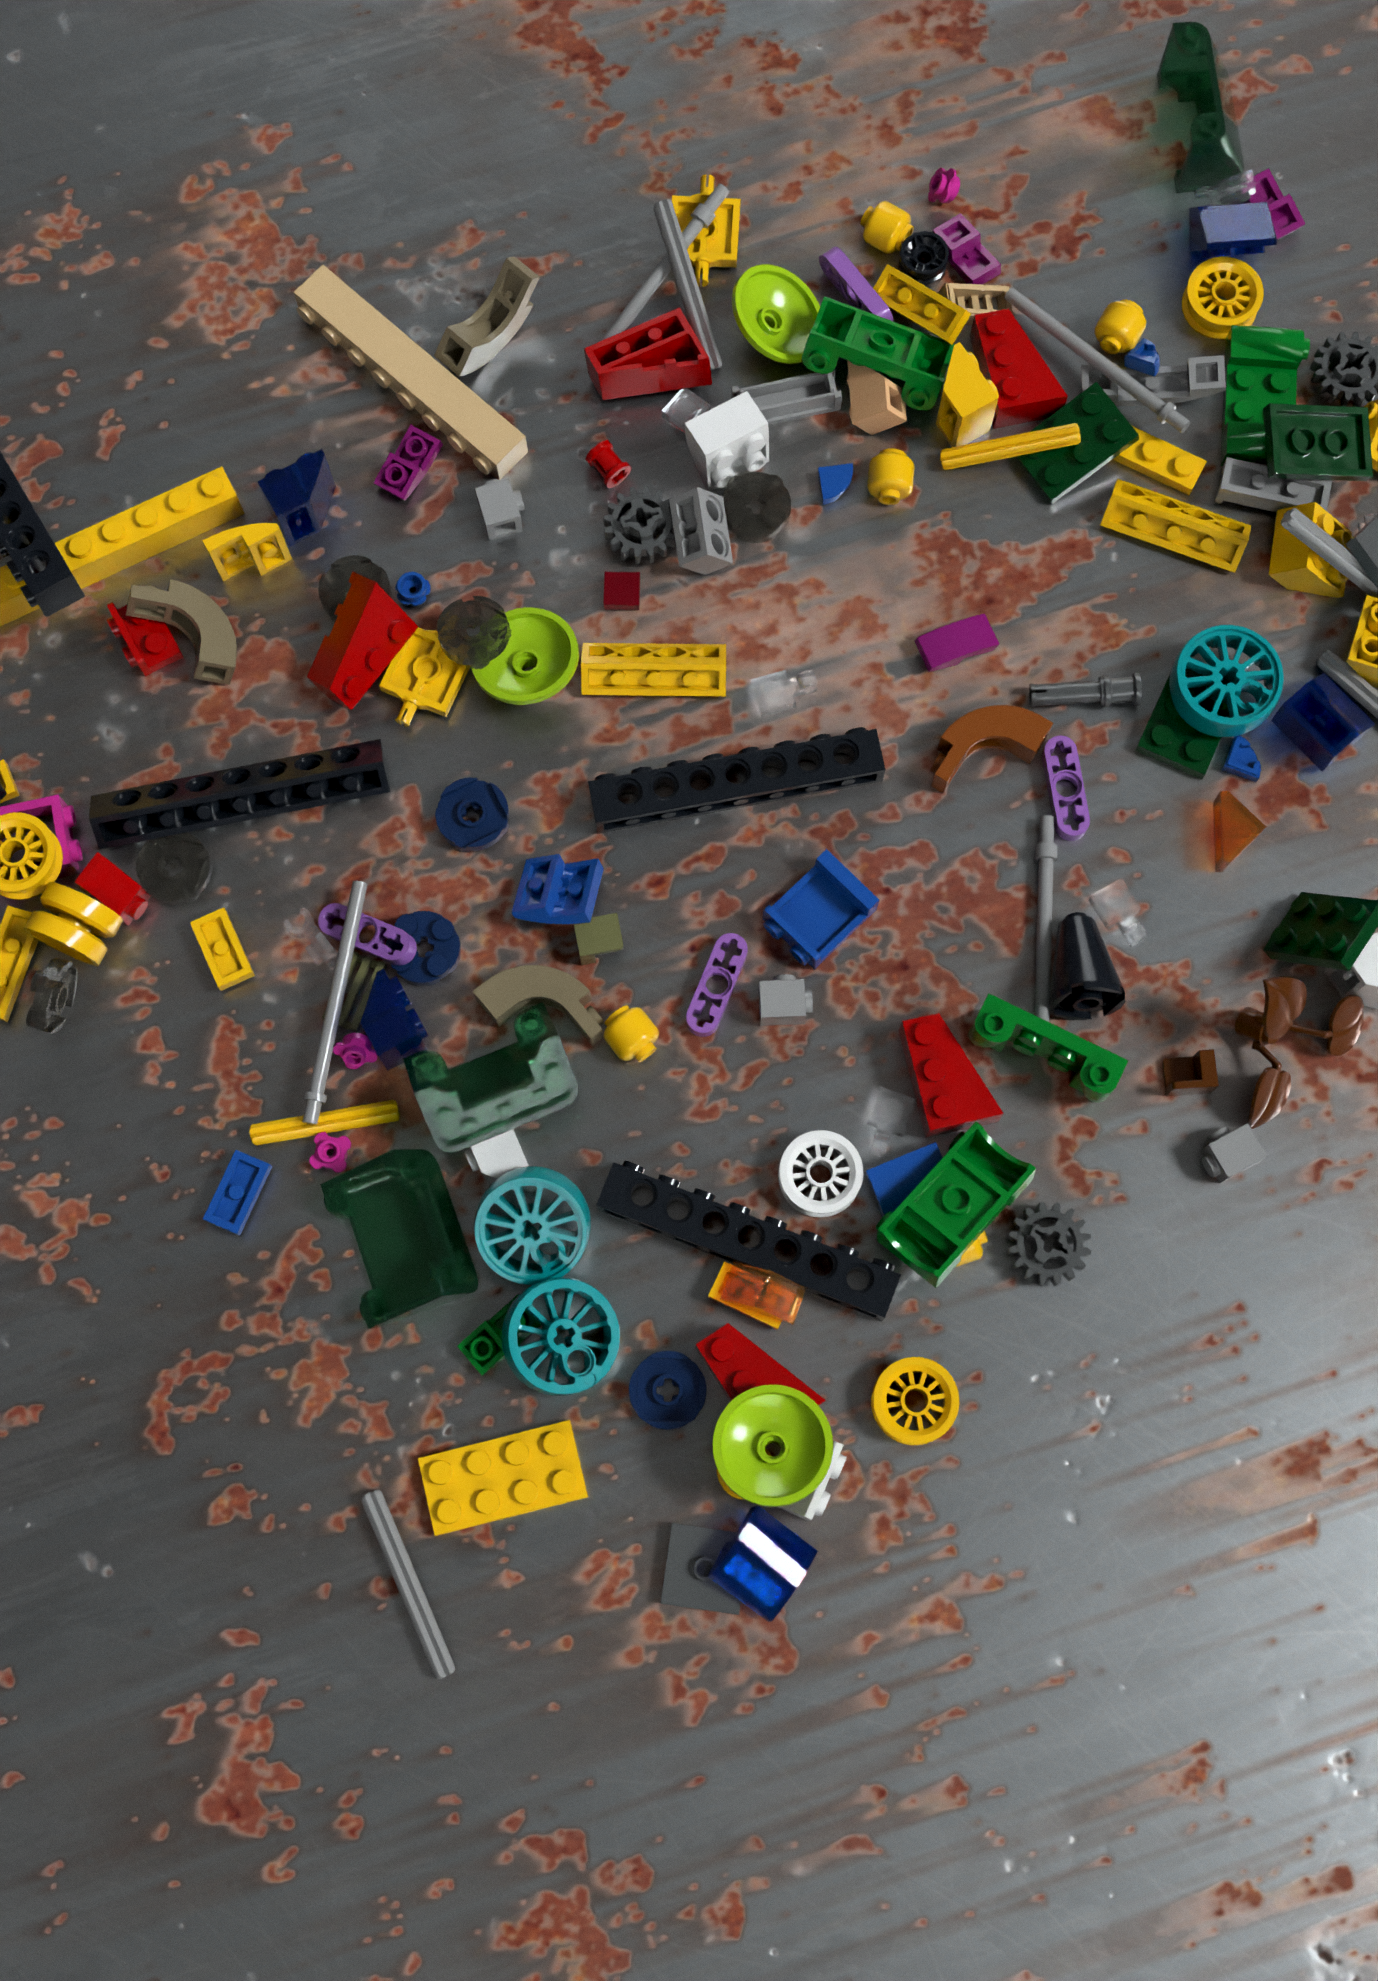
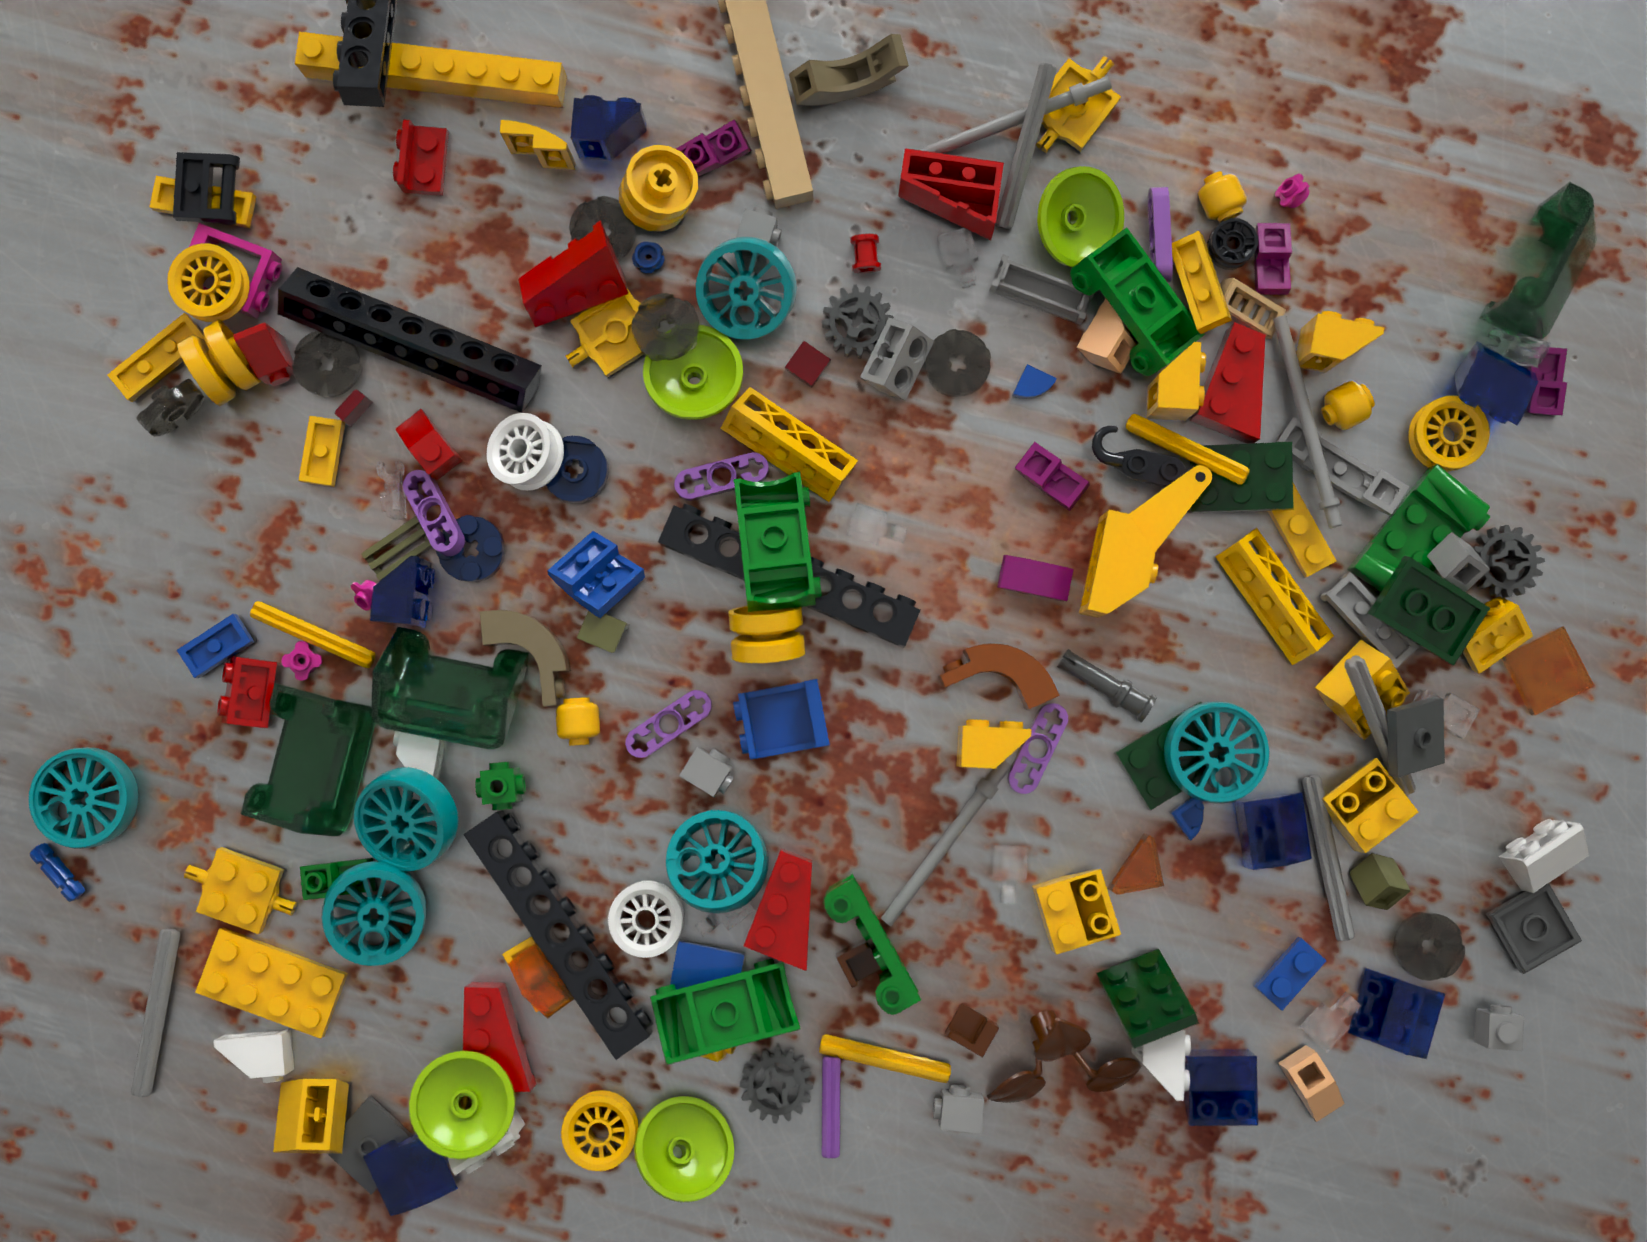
camera: 35 degrees right, 10 degrees up
dark tan arch [126,579,237,685] -> none
light grey bar [302,881,368,1125] -> none
dark blue plate [629,1351,707,1430] -> none
white slope [684,391,769,492] -> none
yellow head [867,448,915,505] -> none
black cone [1049,912,1126,1020] -> none
blue tile [1124,338,1160,377] -> none
none -> teal piece [29,747,139,849]
none -> blue axle [30,843,85,902]
none -> yellow plate [184,847,297,934]
none -> white slope [214,1029,294,1083]
none -> red bracket [217,657,277,728]
none -> yellow slope [273,1079,349,1154]
none -> dark red tile [334,389,373,427]
none -> red slope [395,409,463,481]
none -> green brick [475,762,526,810]
none -> white wheel [486,413,564,491]
none -> yellow wheel [619,145,698,232]
none -> lime dish [634,1096,734,1202]
none -> teal piece [666,810,768,914]
none -> medium lavender beam [674,452,769,501]
none -> teal piece [696,237,797,339]
none -> yellow wheel [728,606,805,663]
none -> green piece [734,472,822,612]
none -> yellow axle [819,1034,951,1083]
none -> medium lavender axle [822,1056,841,1159]
none -> reddish brown panel [836,939,881,988]
none -> yellow slope [956,719,1032,769]
none -> magenta slope [1015,442,1090,511]
none -> yellow slope [1032,869,1121,955]
none -> yellow slope [1079,426,1212,618]
none -> yellow slope [1296,311,1385,373]
none -> light grey brick [1427,532,1490,592]

